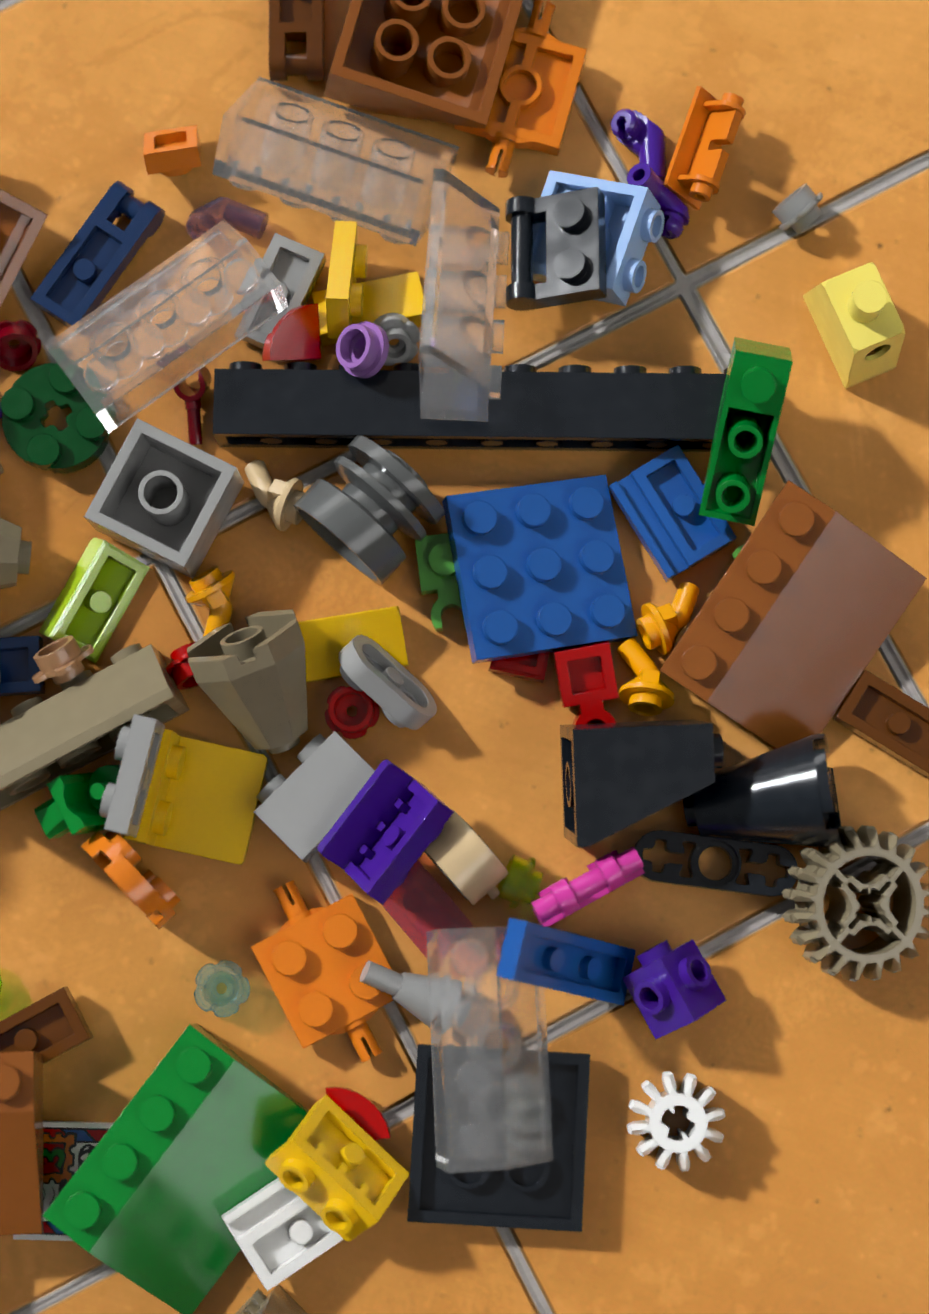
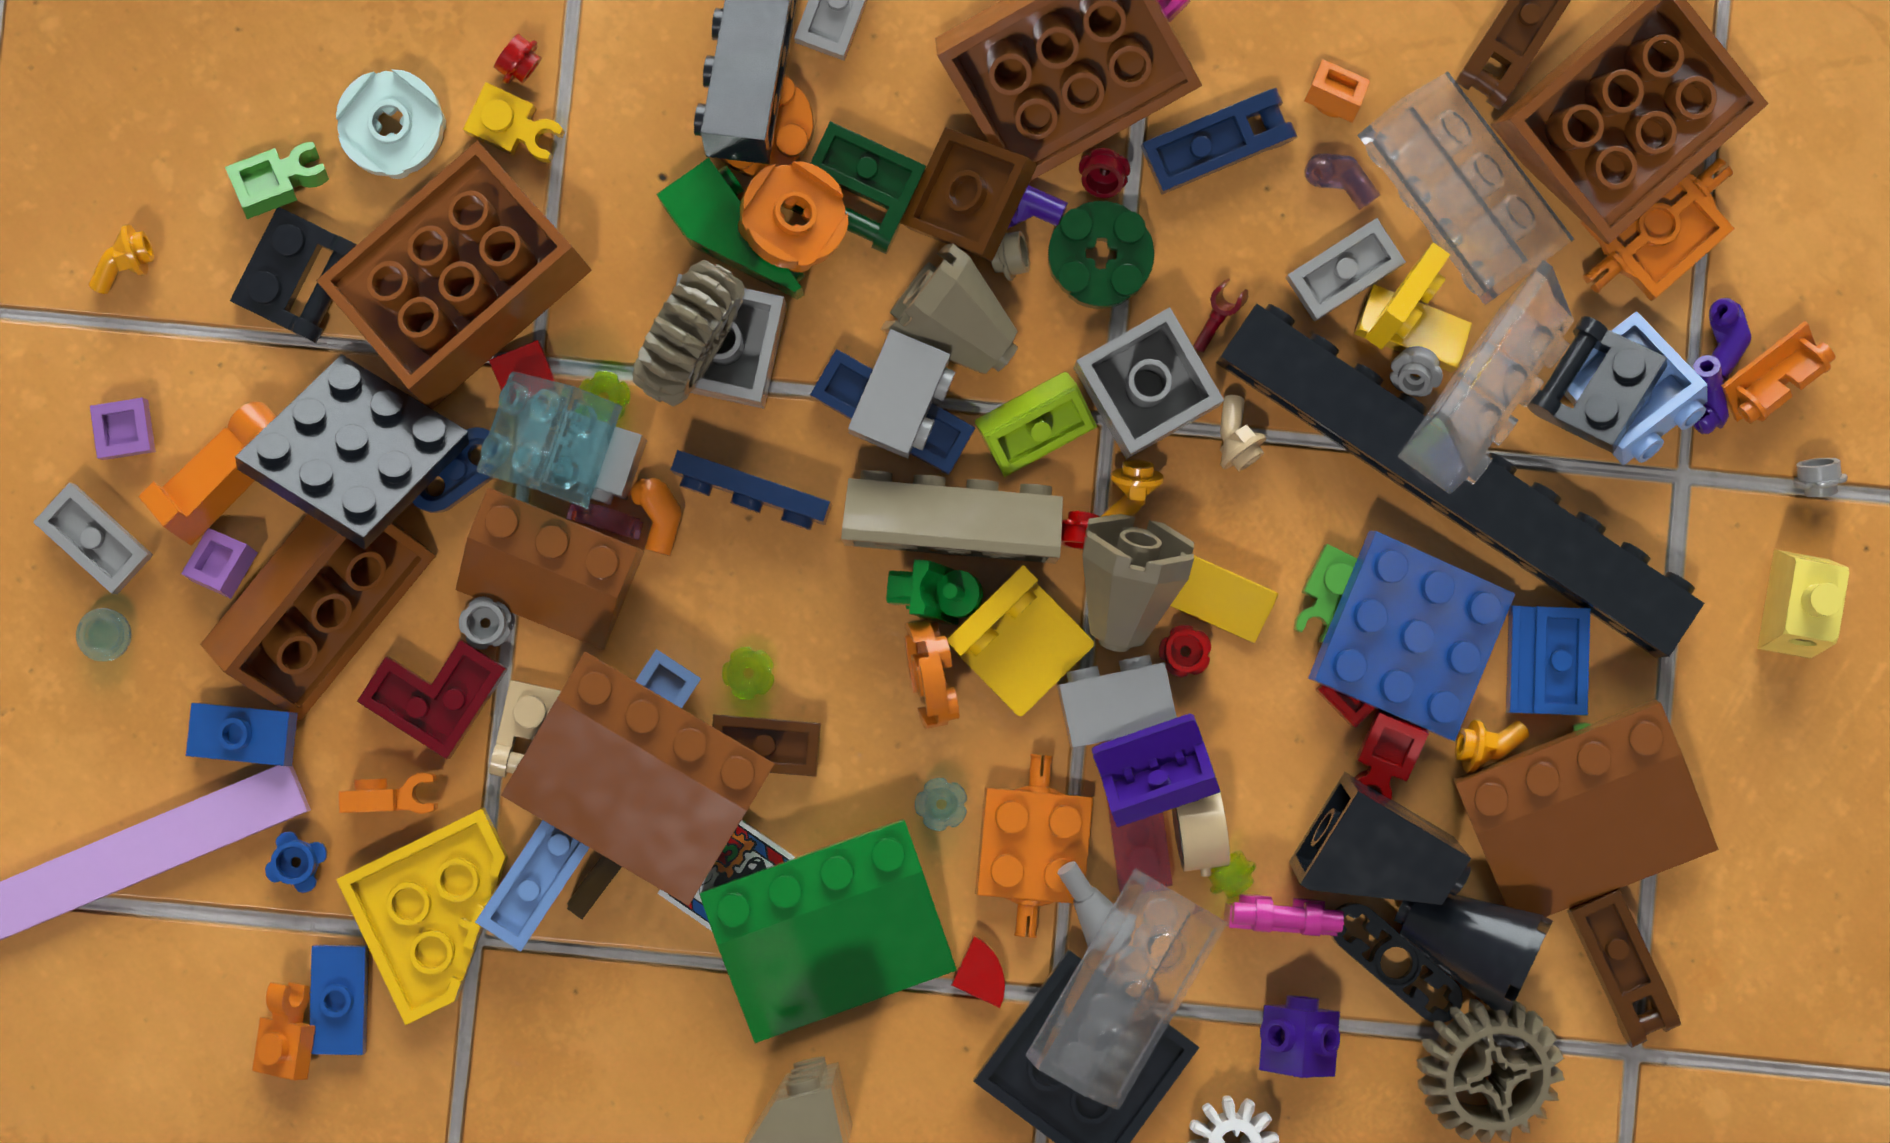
camera: 25 degrees right, 5 degrees up
medium nougat plate [32,635,94,685] -> none
clear slope [44,220,288,433] -> none
light grey plate [100,714,165,838] -> none
white plate [221,1178,343,1291] -> none
red tile [263,303,321,361] -> none
yellow bracket [265,1095,410,1241] -> none
dark grey wheel [294,435,445,585] -> none
medium lavender plate [336,321,389,378] -> none
light grey plate [338,635,437,730] -> none
blue plate [496,918,636,1006] -> none
light orange plate [617,637,675,716] -> none
green slope [699,337,793,526] -> none

